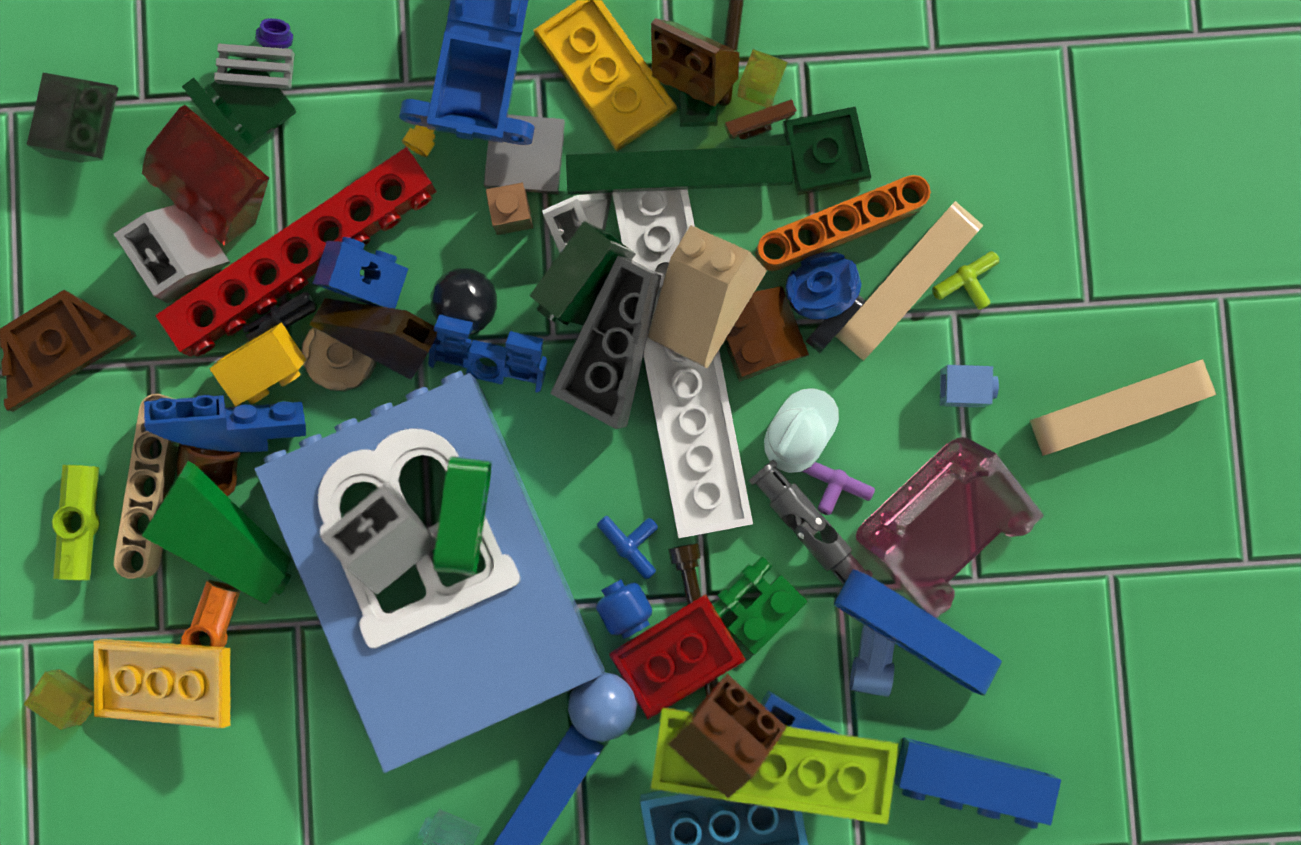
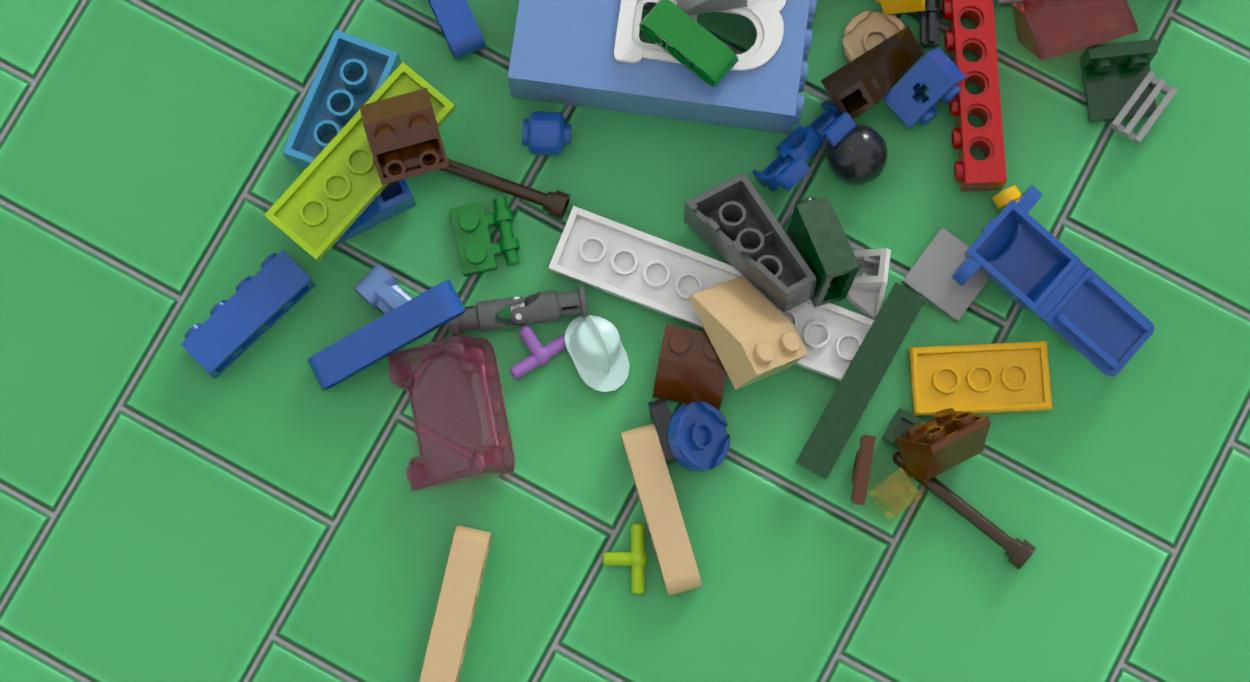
camera: 120 degrees right, 5 degrees down
dark purple plate [255,18,293,49] -> none
medium nougat brick [486,182,533,235] -> none
medium blue piece [568,672,637,742] -> none
blue piece [597,516,658,579] -> none
red tile [609,594,746,719] -> none
orange beam [755,175,931,271] -> none
dark green plate [782,106,872,195] -> none
medium blue brick [940,365,999,408] -> none

